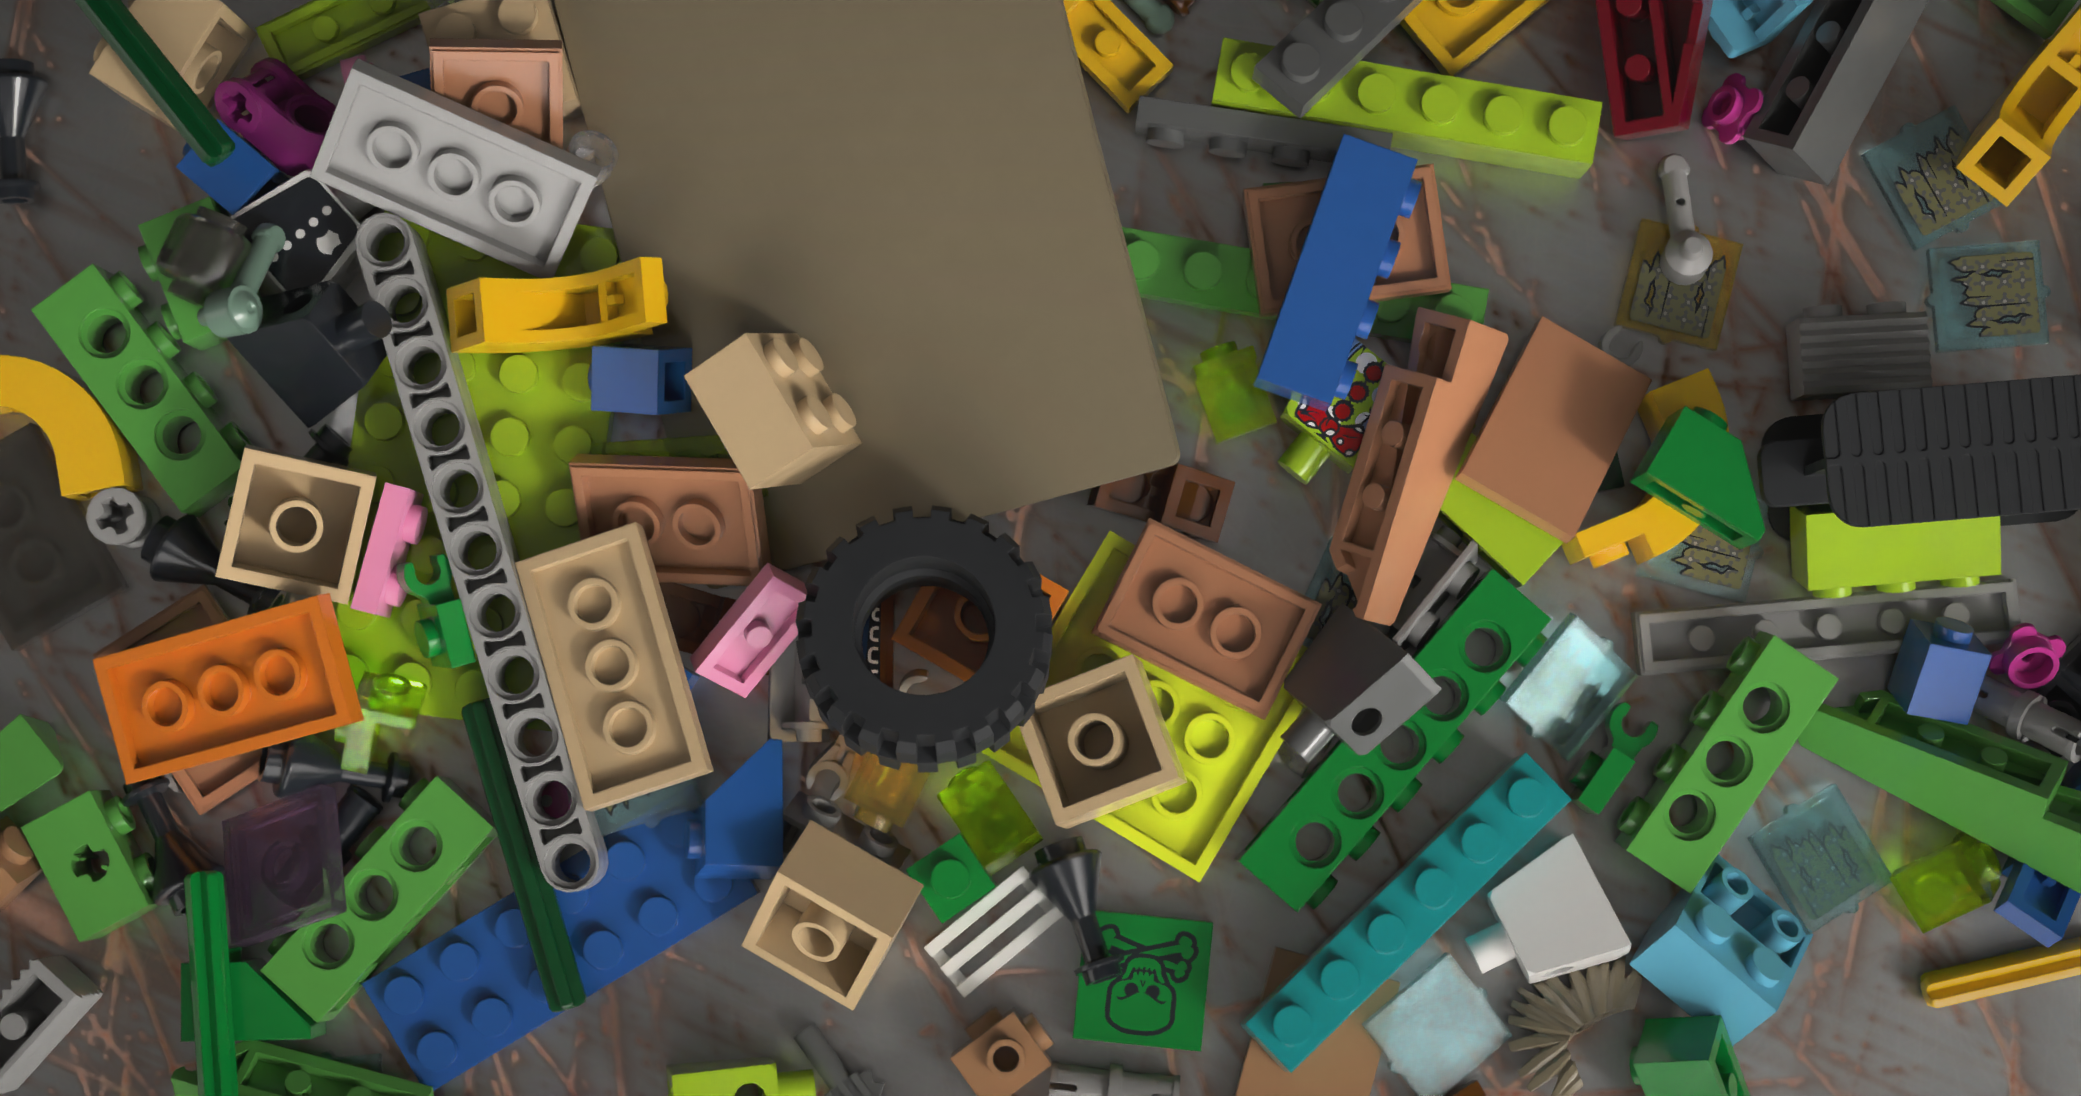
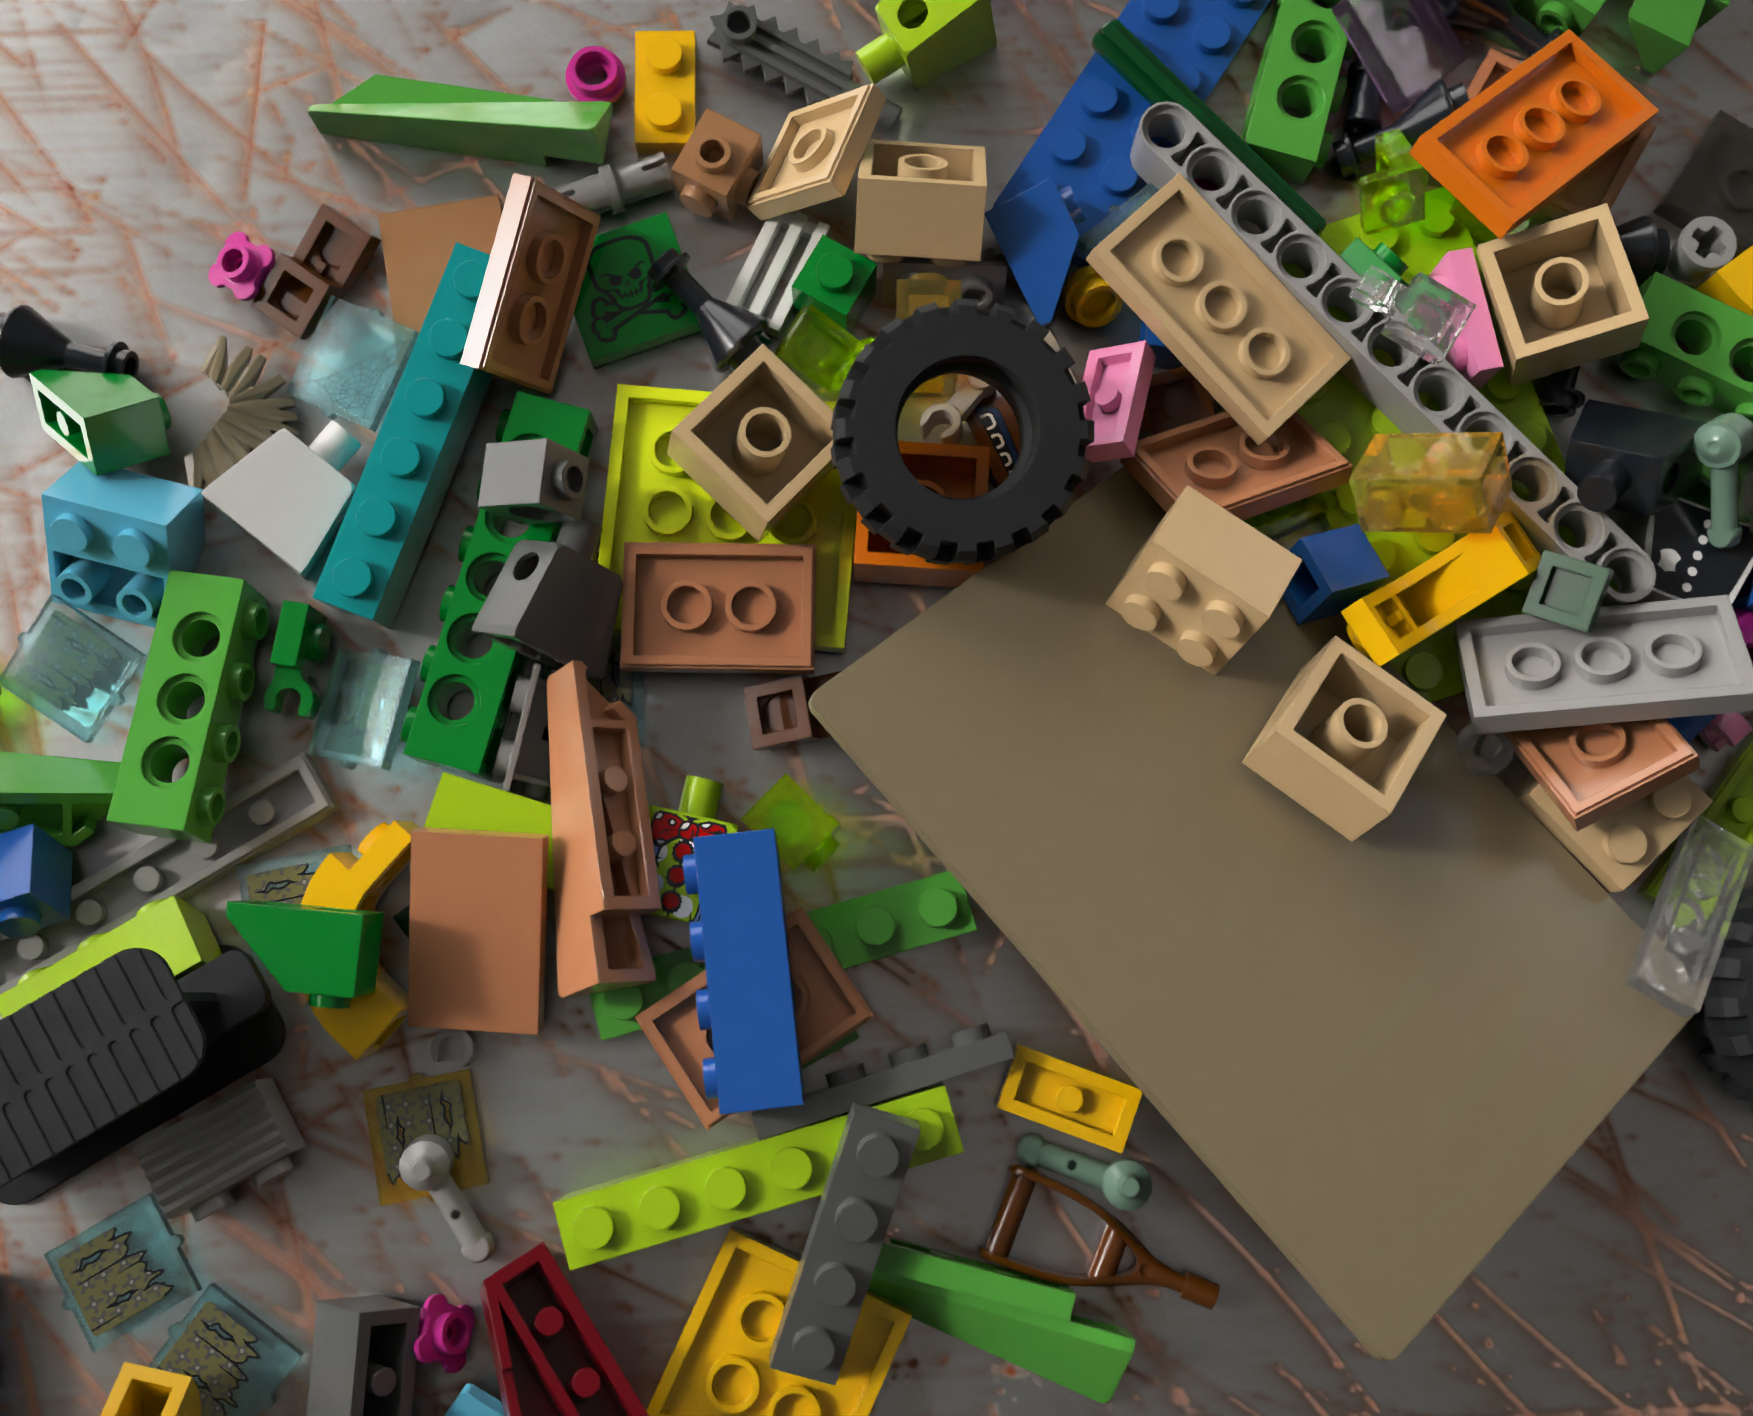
camera: 145 degrees right, 5 degrees down
none -> nougat tile [460,173,601,395]
none -> dark grey brick [478,438,589,525]
none -> tan tile [747,83,887,221]
none -> yellow plate [1062,265,1123,328]
none -> tan brick [1242,636,1447,842]
none -> clear plate [1348,265,1477,366]
none -> clear yellow brick [1349,432,1513,534]
none -> plate [1522,549,1614,633]

